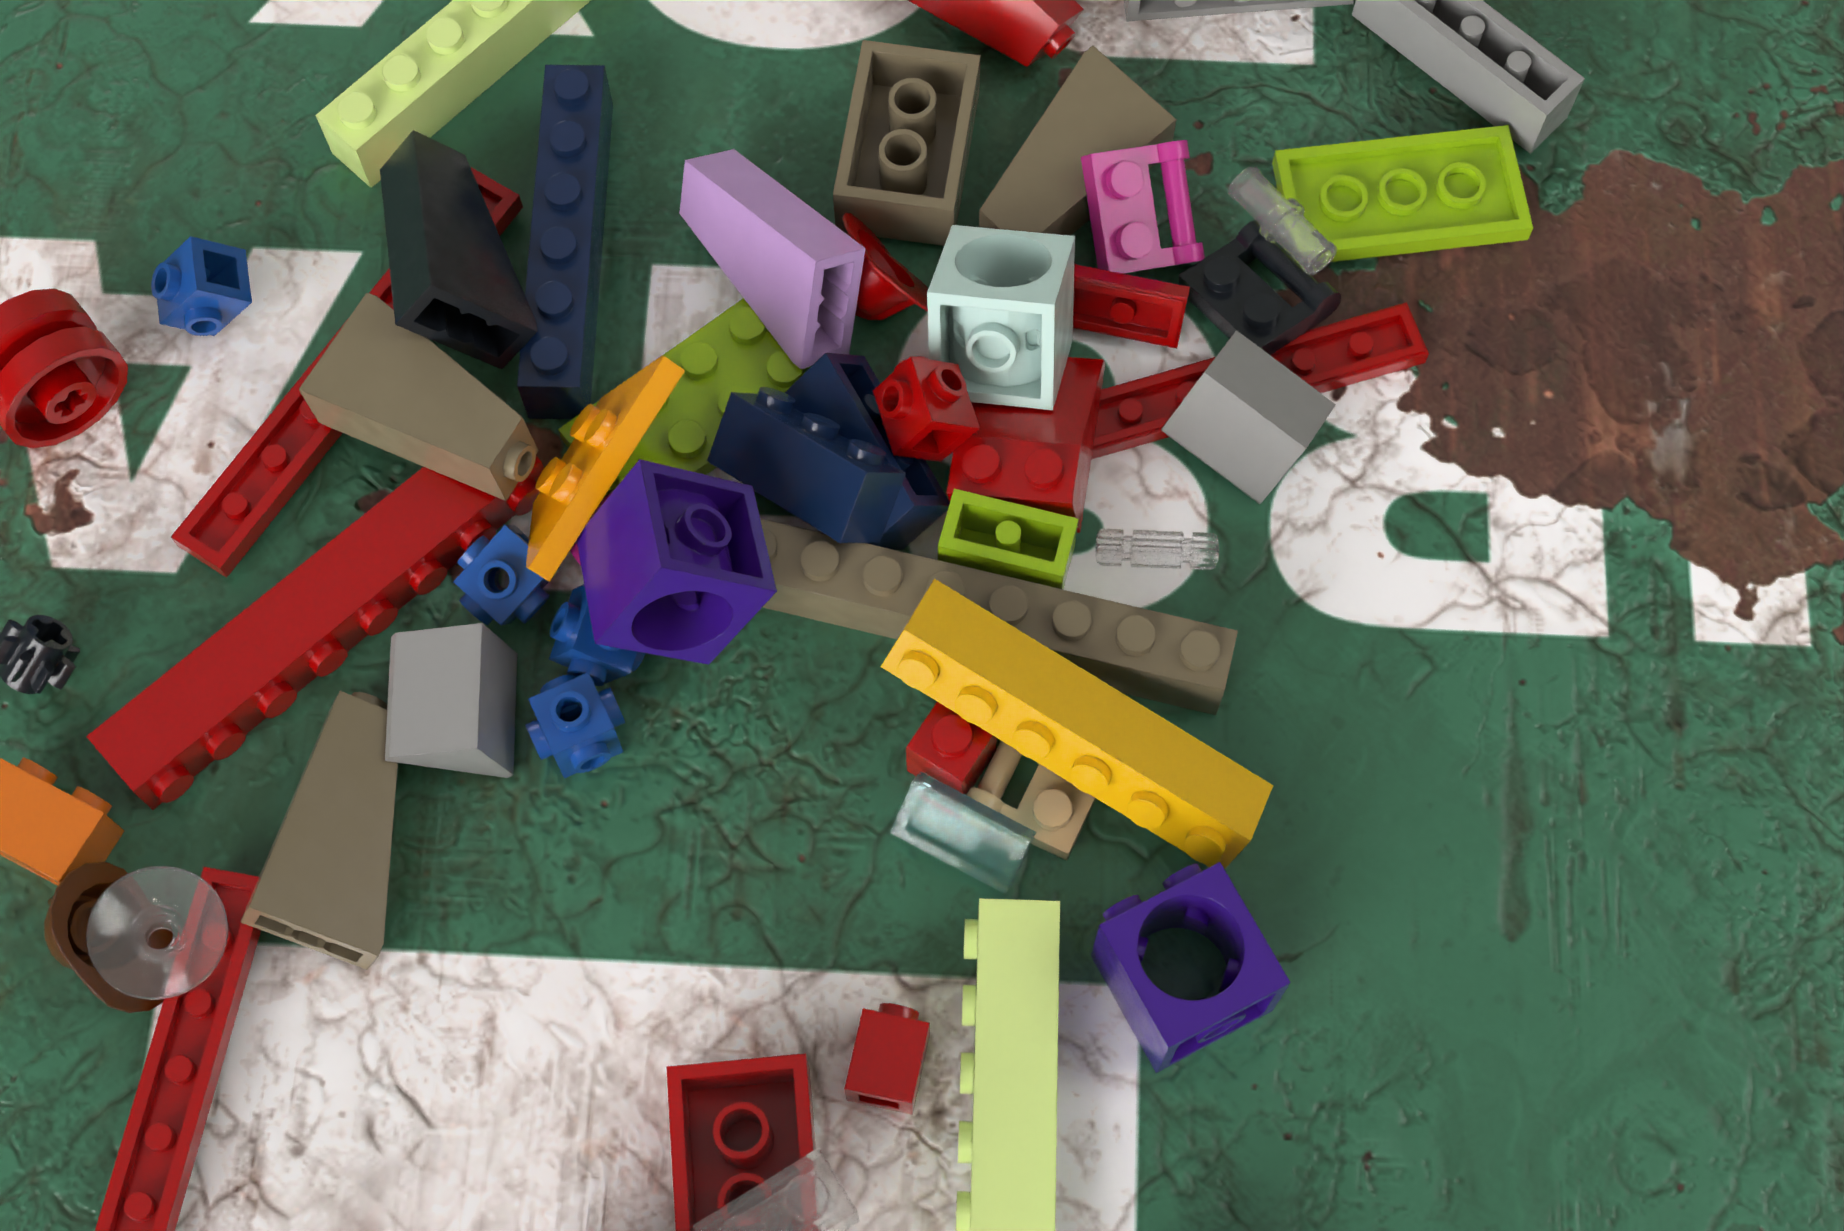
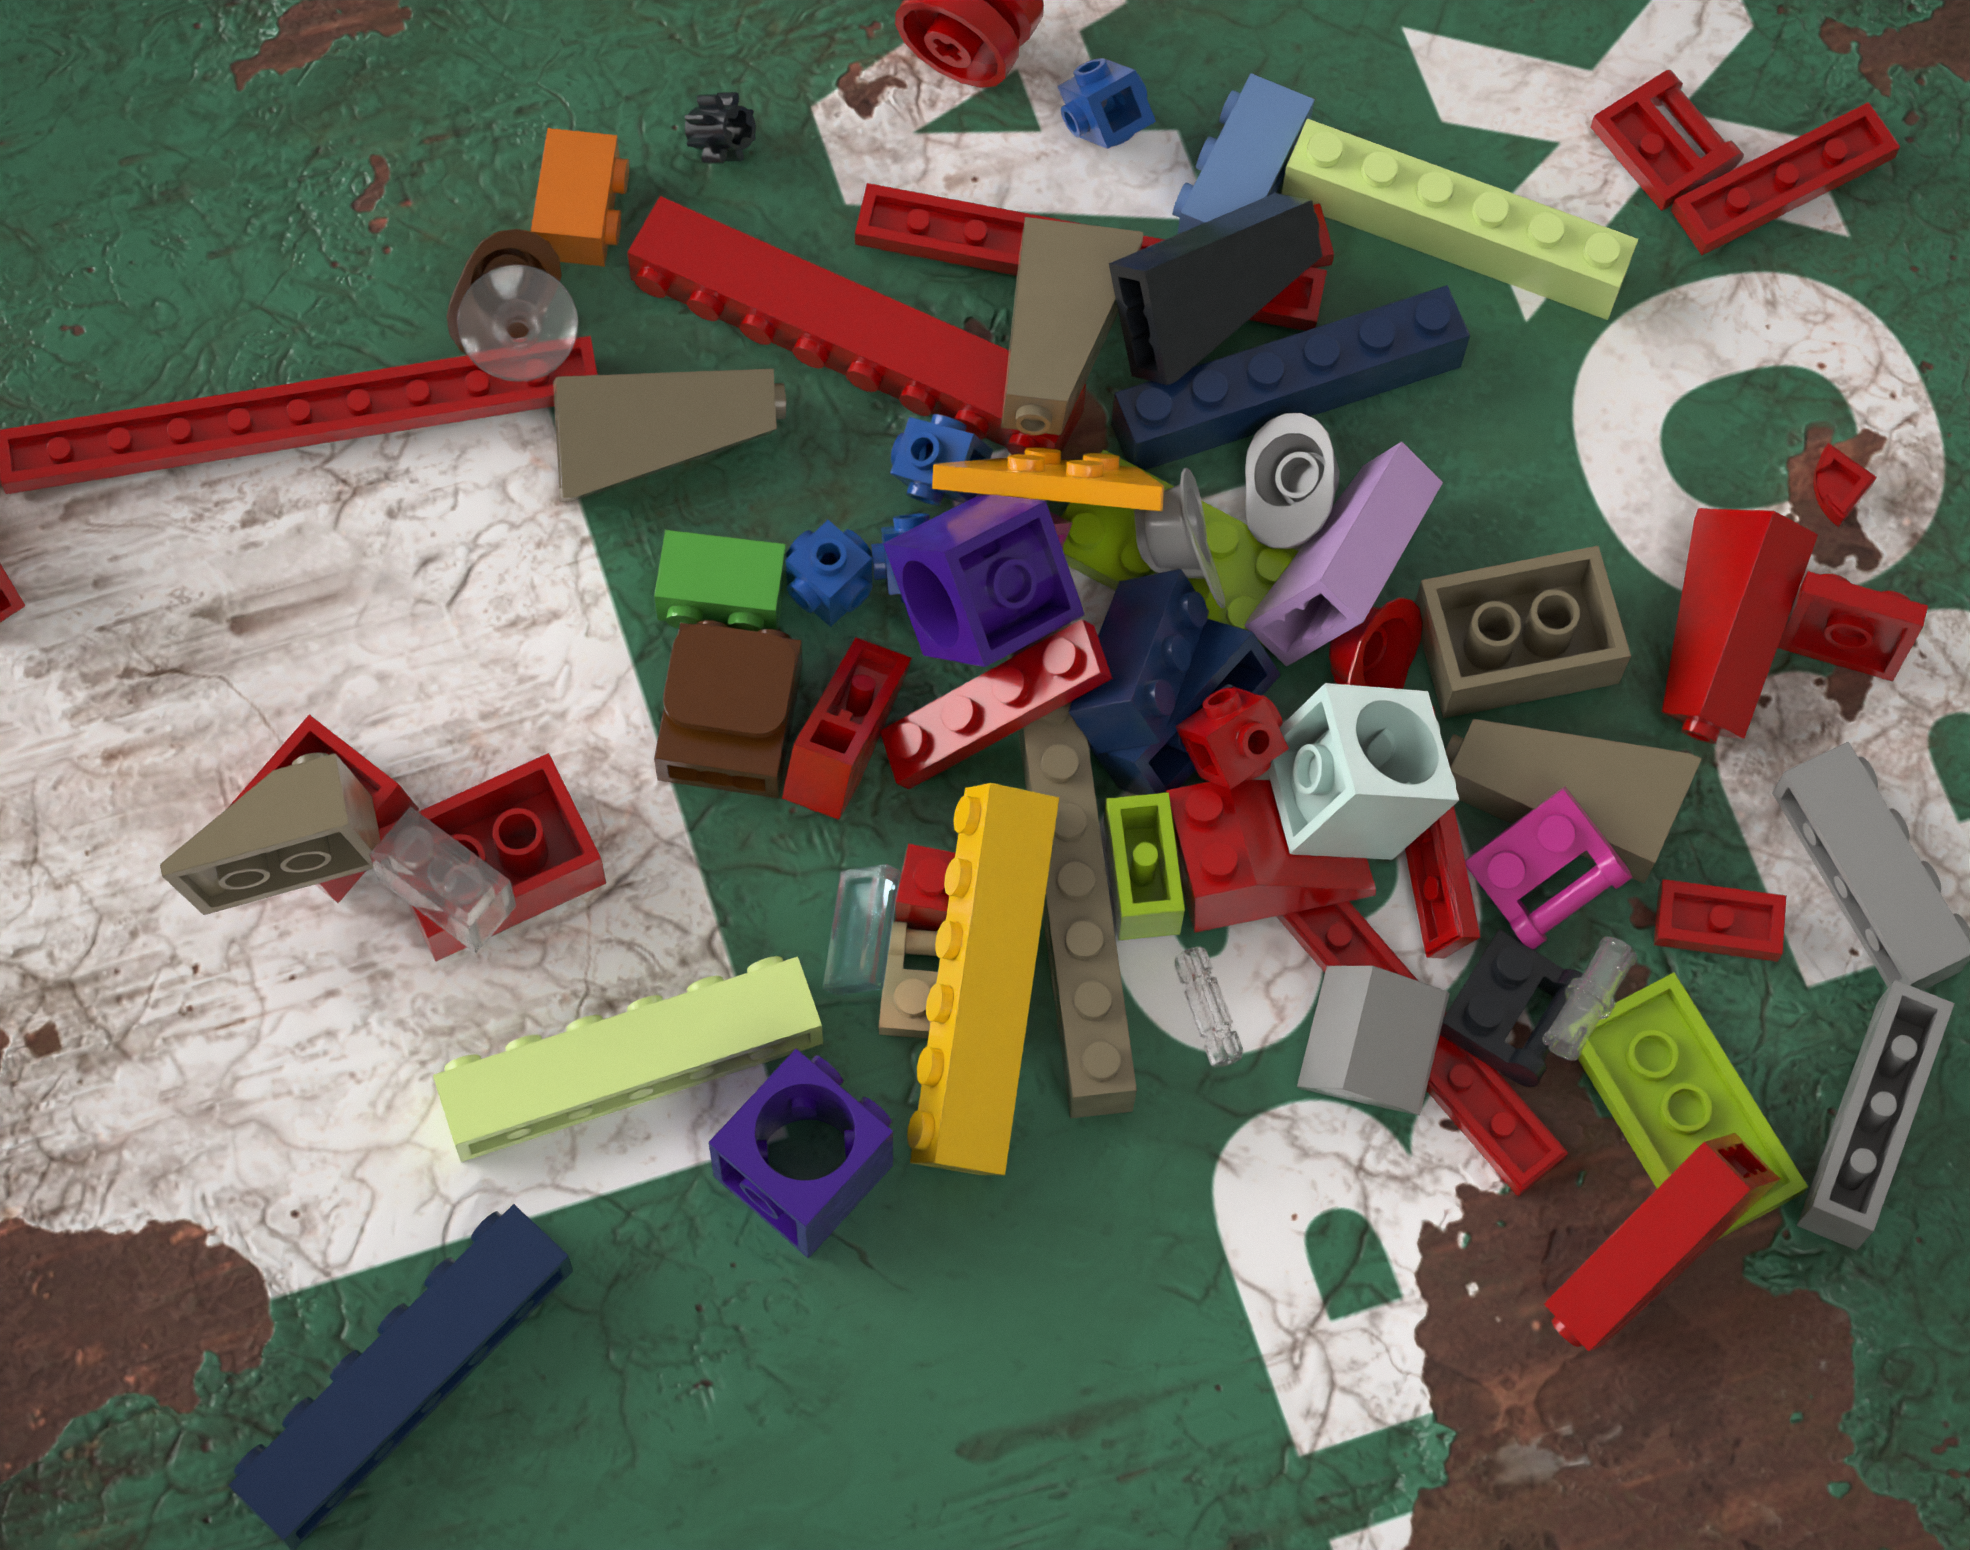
camera: 65 degrees right, 0 degrees up
light grey slope [385,623,517,778] -> none
red brick [844,1003,930,1115] -> none
none -> bright green brick [654,530,787,632]
none -> reddish brown brick [654,620,803,798]
none -> red slope [782,637,912,820]
none -> red plate [880,619,1112,789]
none -> light grey piece [1134,468,1225,608]
none -> medium blue brick [1172,73,1315,234]
none -> light grey piece [1245,413,1340,549]
none -> red slope [1544,1133,1780,1351]
none -> red plate [1654,879,1787,962]

